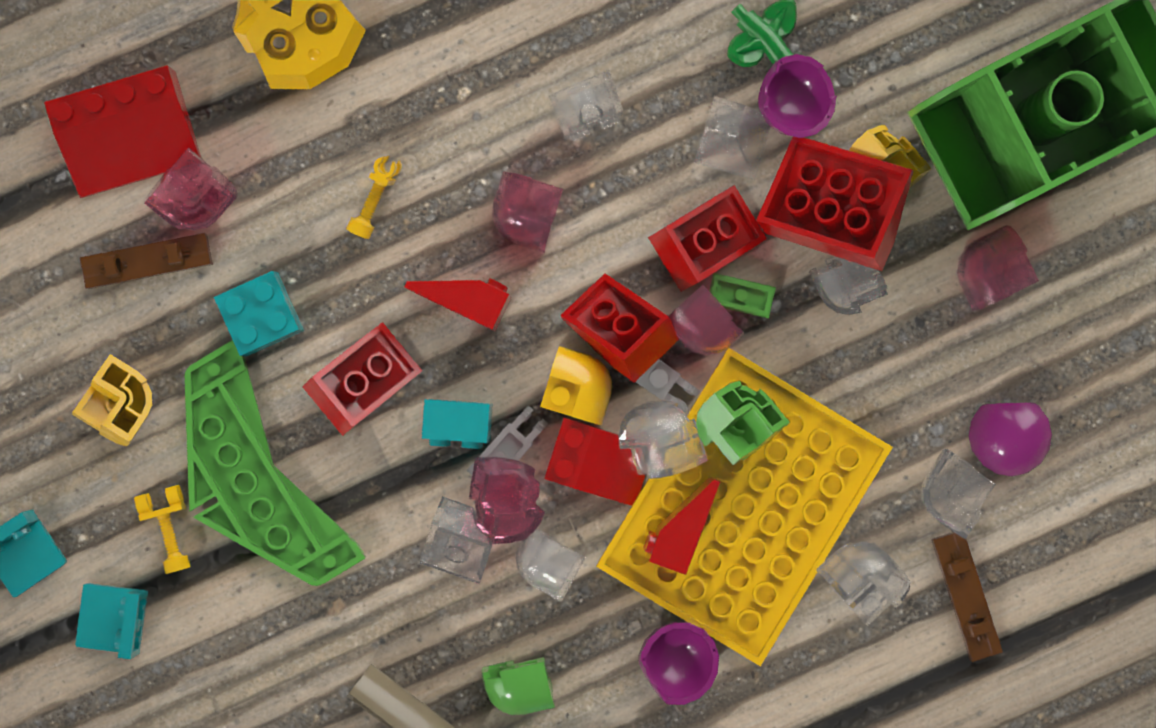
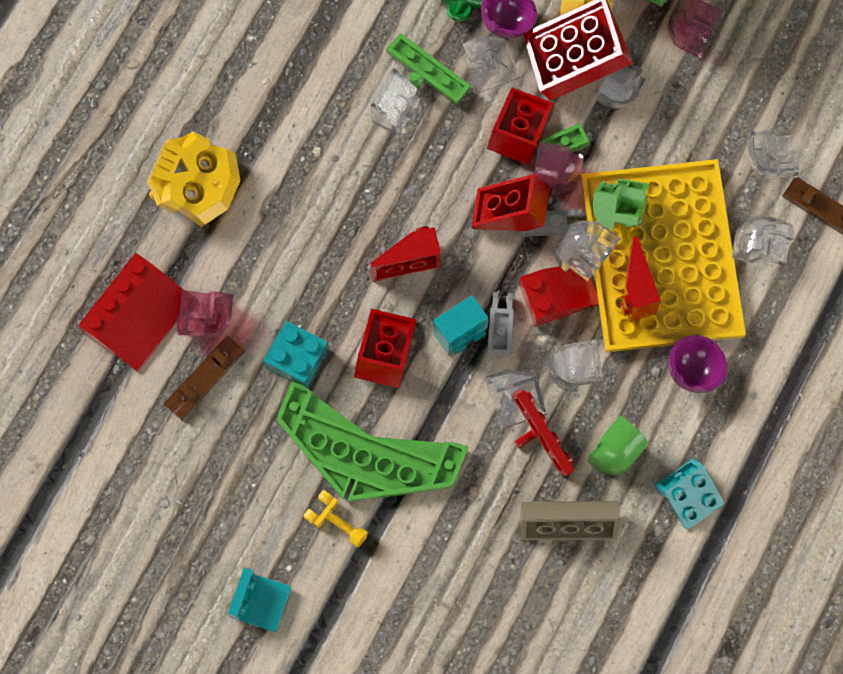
camera: 40 degrees left, 15 degrees down
yellow brick [72,354,152,446] -> none
teal bracket [75,583,148,659] -> none
yellow bar [346,156,402,239] -> none
clear pink brick [469,457,545,544] -> none
clear pink brick [492,171,563,253] -> none
yellow brick [540,346,612,426] -> none
magenta cylinder [968,403,1052,477] -> none
none -> bright green plate [386,33,471,105]
none -> red plate [511,389,574,476]

